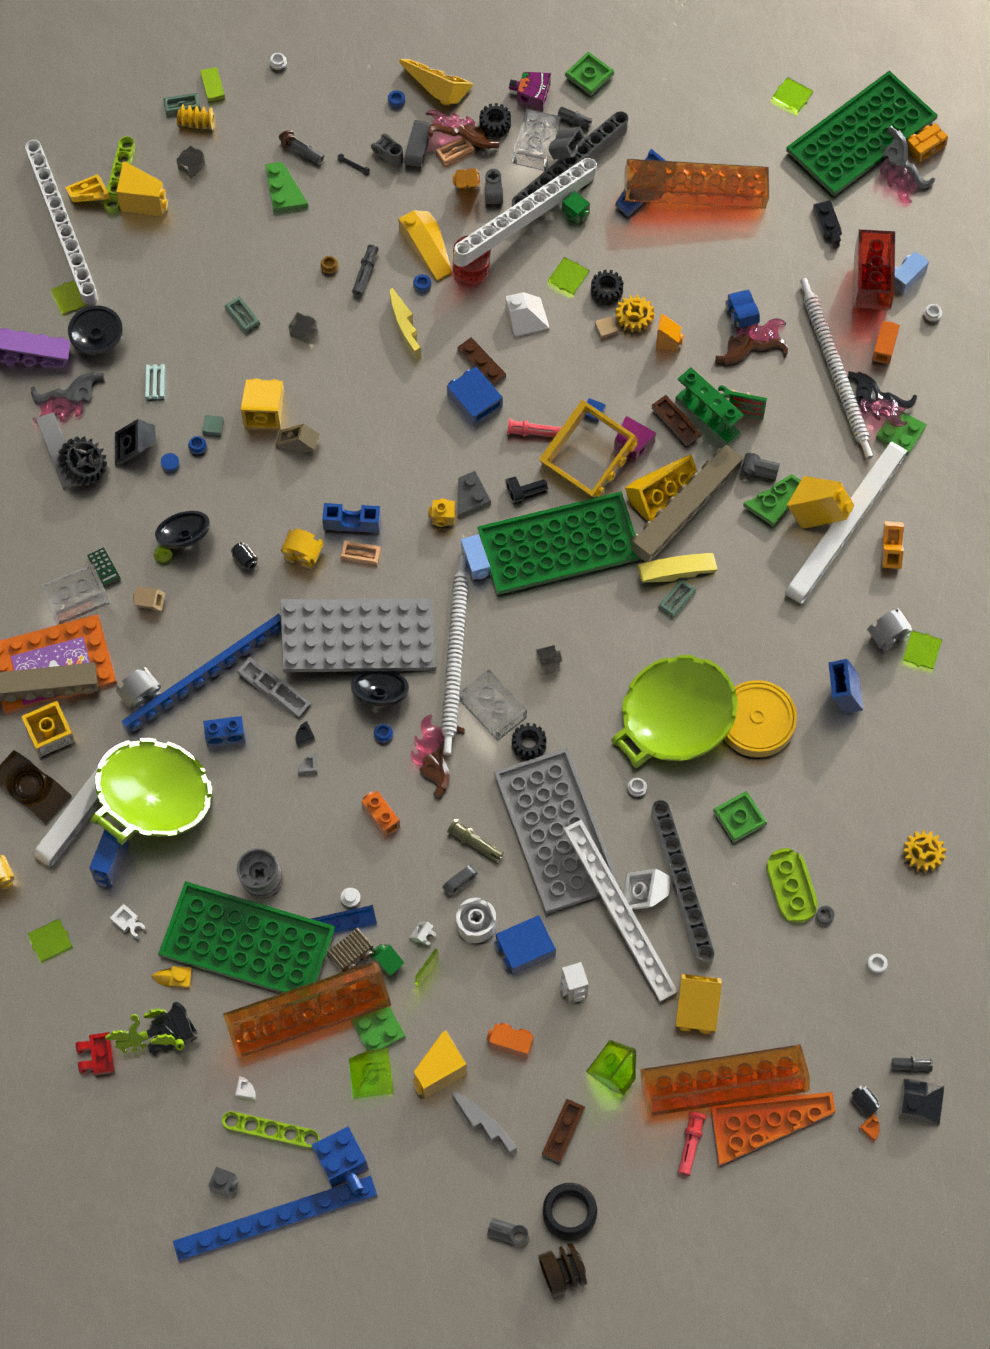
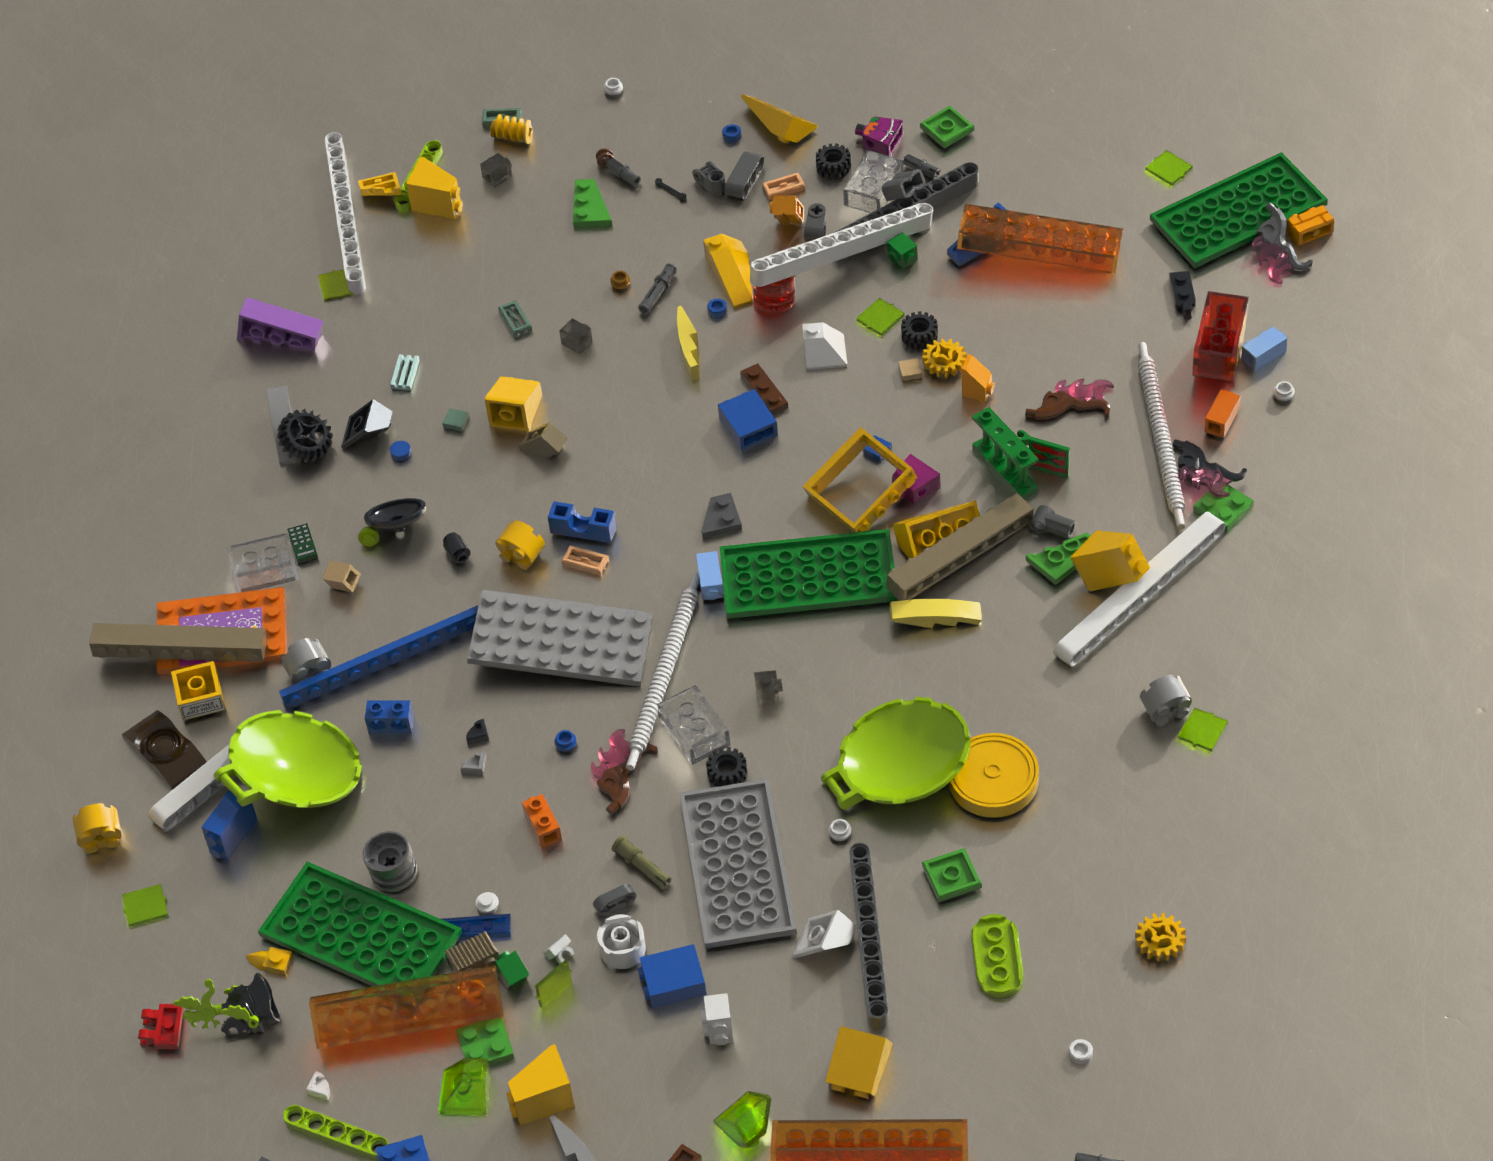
camera: 15 degrees right, 15 degrees down
piece [31,371,104,423] -> none
black dish [68,306,123,355] -> none
white plate [110,904,146,939] -> none
blue plate [188,436,207,454] -> none
lime tile [200,67,225,102] -> none
light grey slope [236,657,311,718] -> none
black dish [351,671,409,707] -> none
reddish brown piece [426,110,499,149] -> none
yellow brick [428,498,455,527] -> none
orange brick [486,1023,534,1059] -> none
black piece [505,476,548,503] -> none
coral pin [507,418,562,437] -> none
white plate [564,820,678,1002] -> none
reddish brown plate [652,395,701,446] -> none
sand green tile [658,579,697,619] -> none
blue brick [725,289,760,328] -> none
dark grey bush [816,906,835,926] -> none
blue brick [828,659,863,714] -> none
light orange brick [882,521,904,569] -> none

